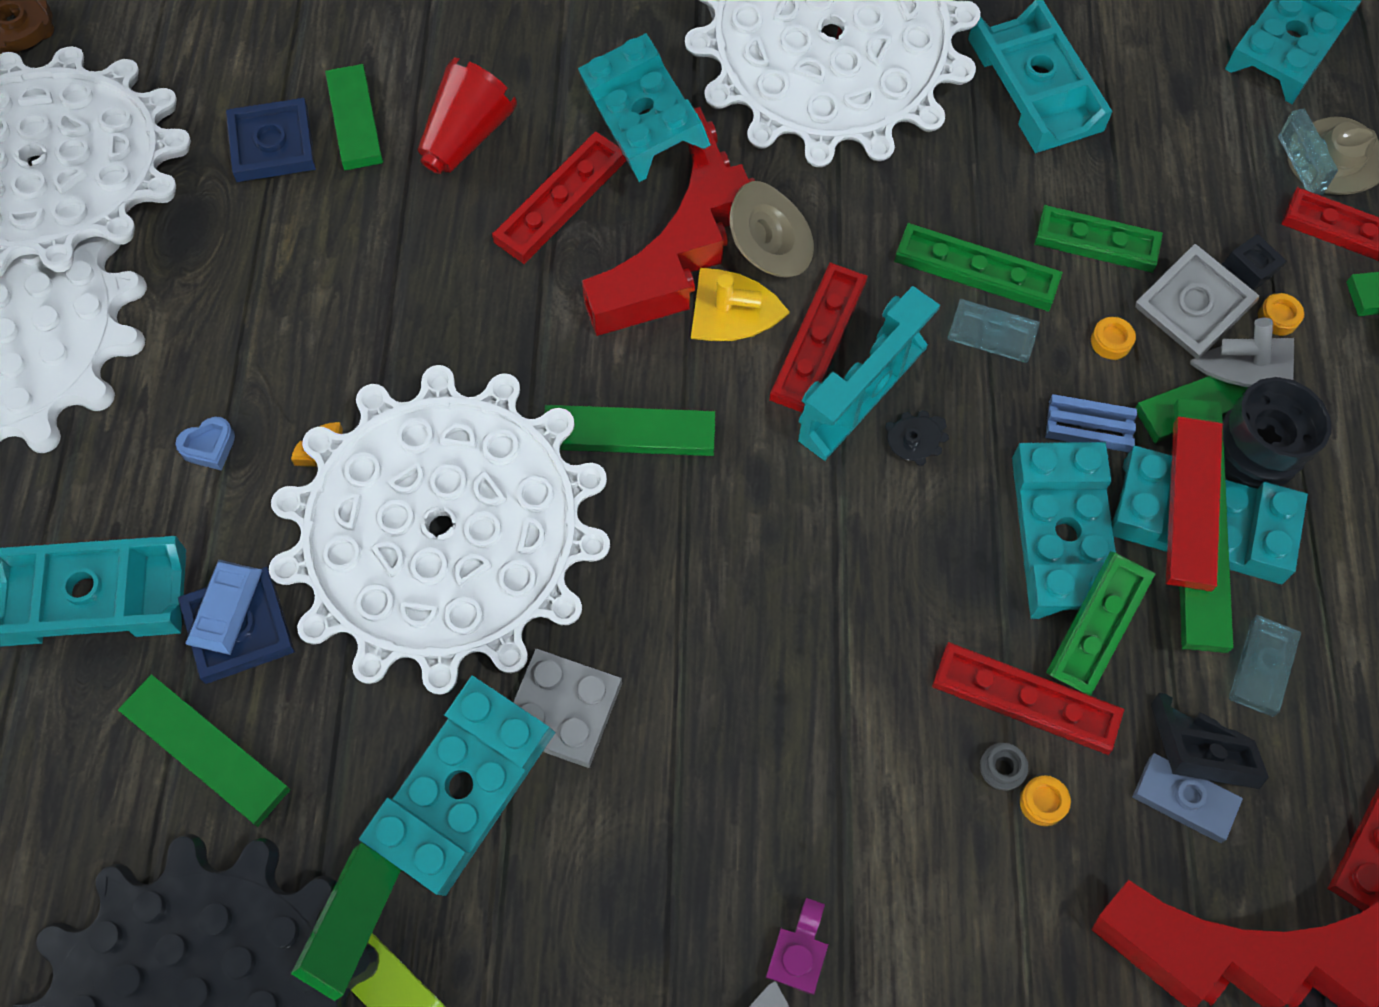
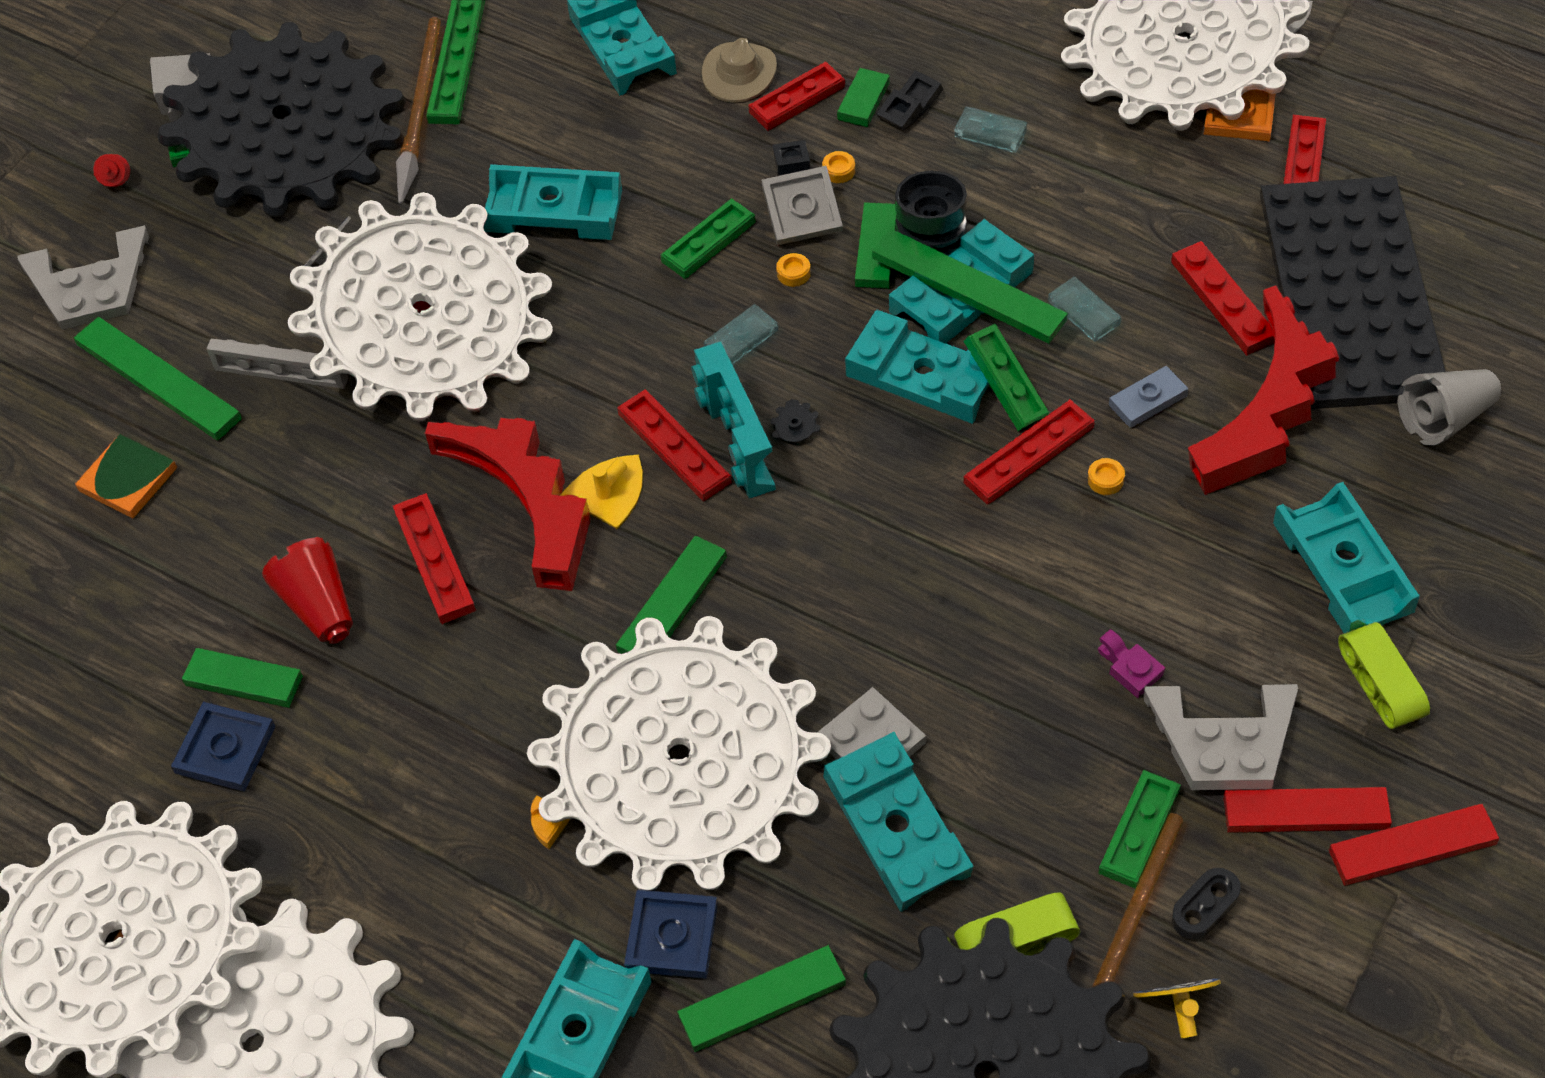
camera: 55 degrees left, 10 degrees down
medium blue tile [176,417,235,470] -> none
medium blue tile [185,560,262,655] -> none
green tile [291,842,401,1001] -> none
teal piece [578,33,711,182] -> none
dark tan hat [730,181,814,278] -> none
green tile [894,223,1063,312] -> none
dark grey plate [980,743,1028,791] -> none
medium blue tile [1045,394,1137,452] -> none
black wing [1151,693,1269,789] -> none
red tile [1166,416,1223,592] -> none
light grey shield [1190,317,1294,387] -> none
clear light blue plate [1278,108,1338,195] -> none

